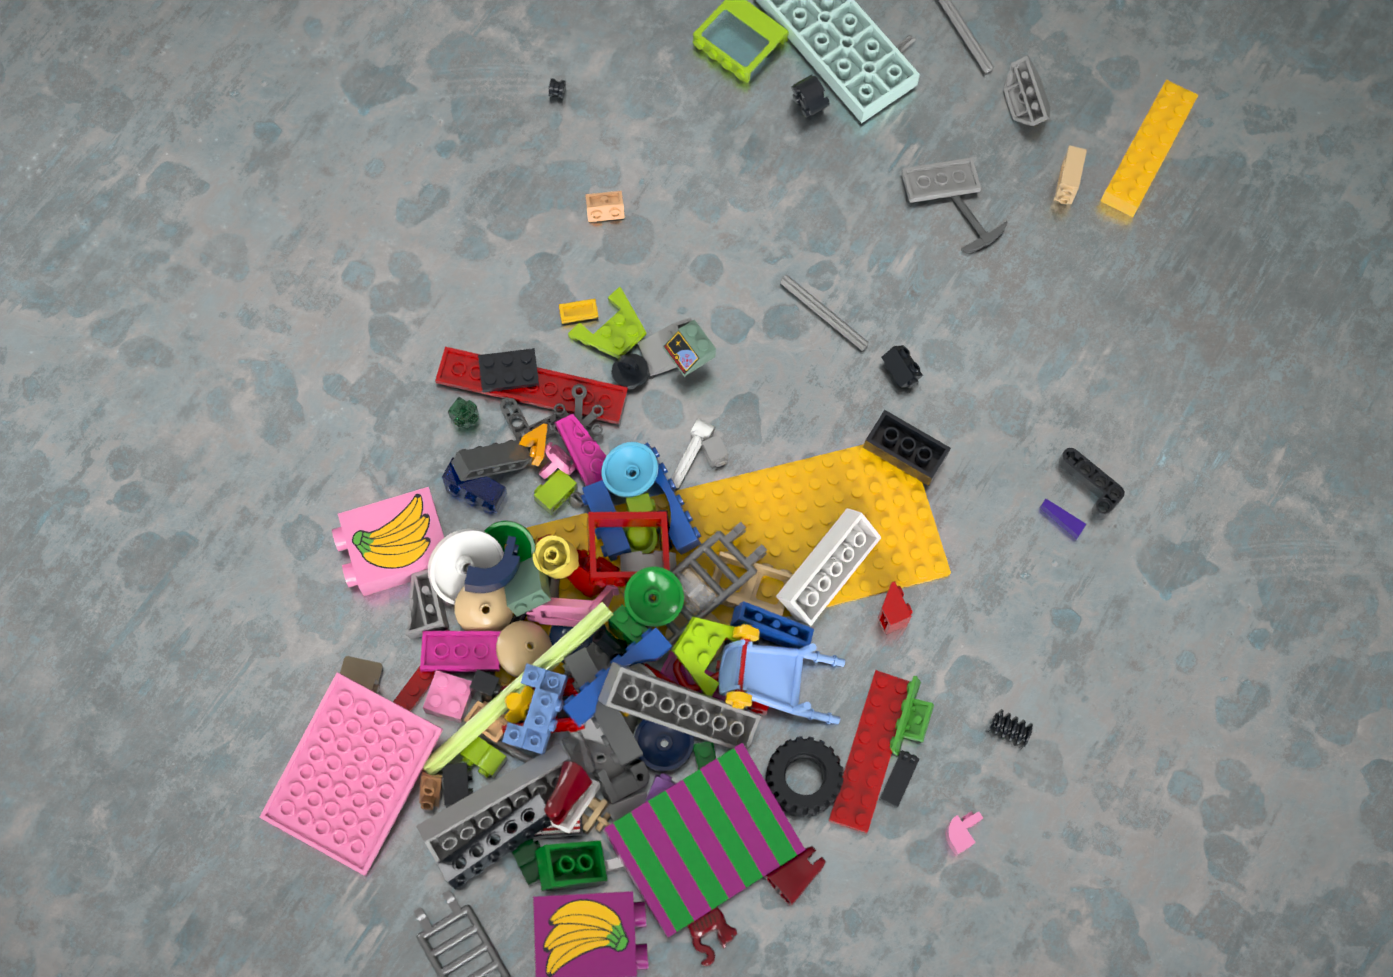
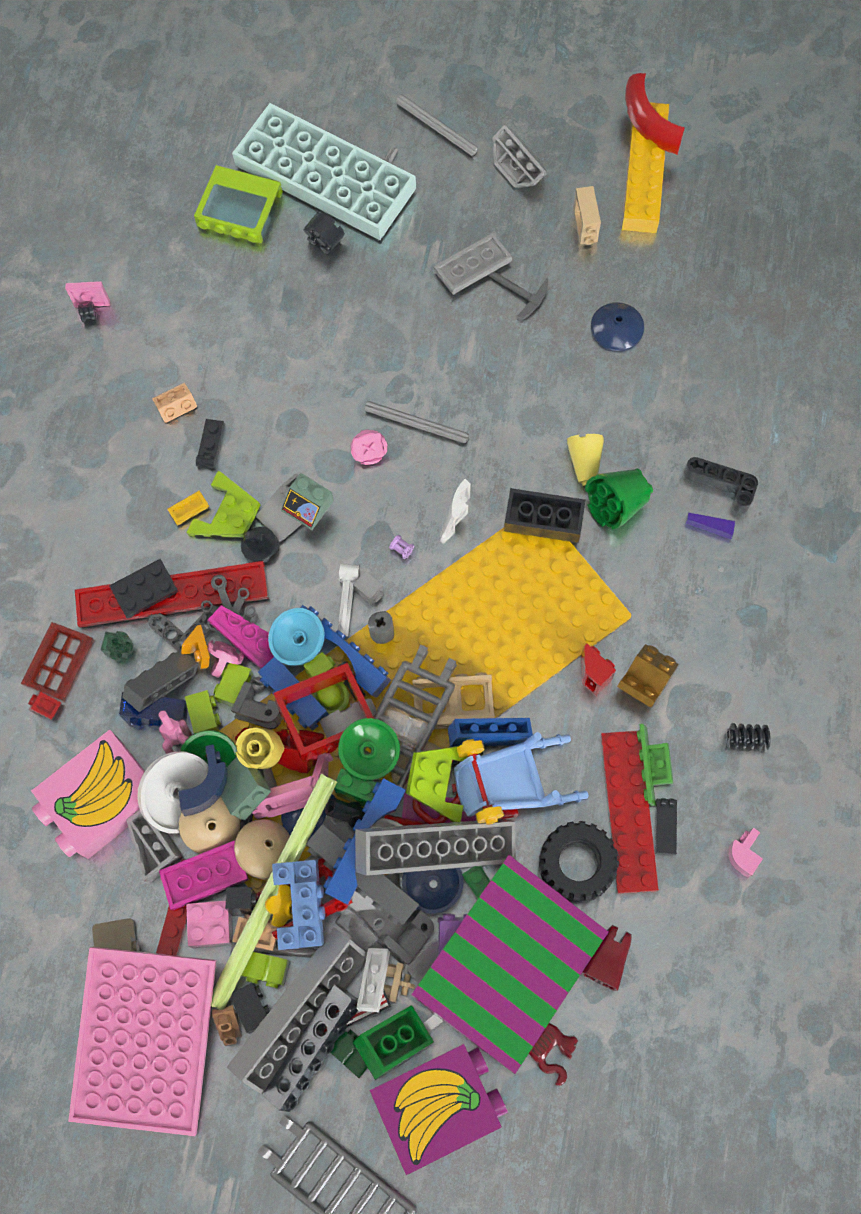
camera: 15 degrees left, 0 degrees up
dark red piece [544,761,593,825] -> none
white brick [776,508,881,626] -> none
black brick [881,345,923,388] -> none
none -> clear red piece [21,622,93,701]
none -> red bracket [28,691,61,720]
none -> bright pink tile [65,281,110,308]
none -> bright pink plant [159,711,192,754]
none -> lime brick [185,690,222,734]
none -> black plate [196,419,225,468]
none -> dark grey piece [231,682,283,730]
none -> bright pink tile [350,429,387,465]
none -> dark grey piece [368,611,394,644]
none -> lavender bush [389,535,414,559]
none -> white slope [440,479,470,544]
none -> light yellow cone [567,434,604,487]
none -> green cone [585,468,653,530]
none -> dark blue dish [590,302,644,351]
none -> pearl gold bracket [617,644,679,707]
none -> red brick [625,73,685,155]

